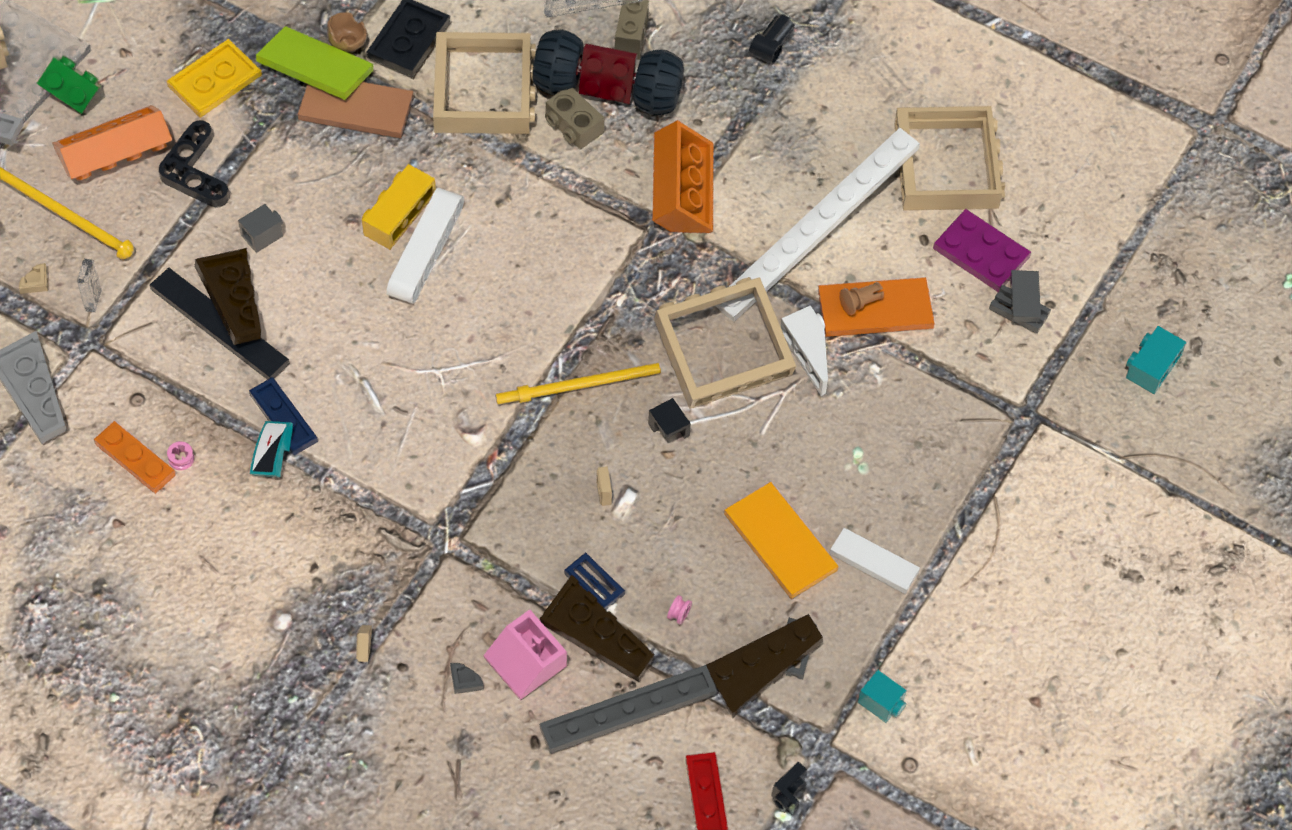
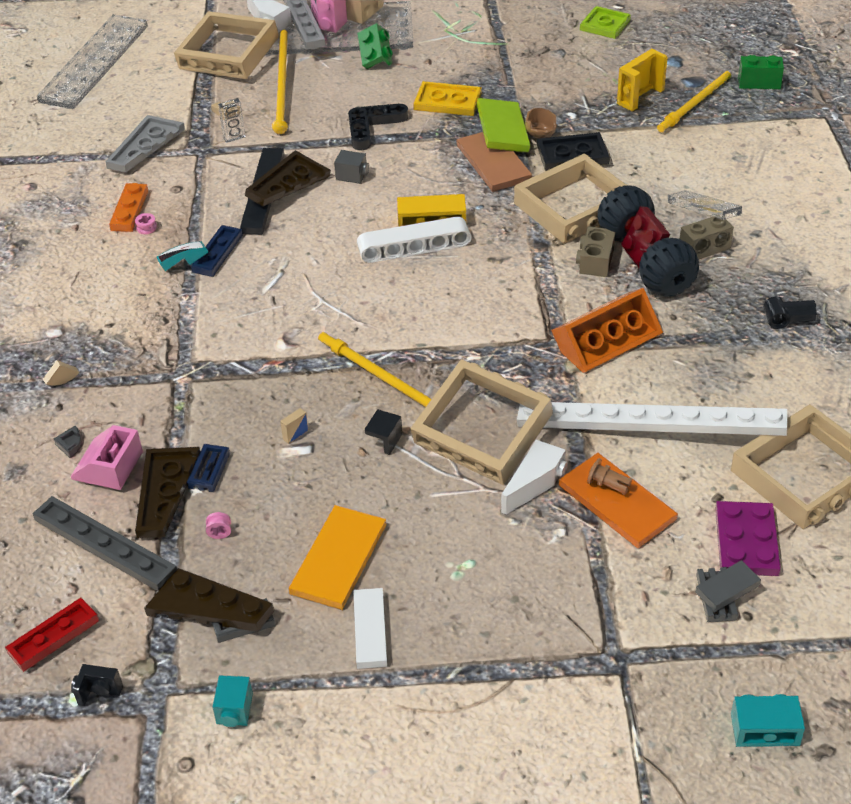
camera: 60 degrees right, 15 degrees down
orange slope [52,105,172,181] -> none

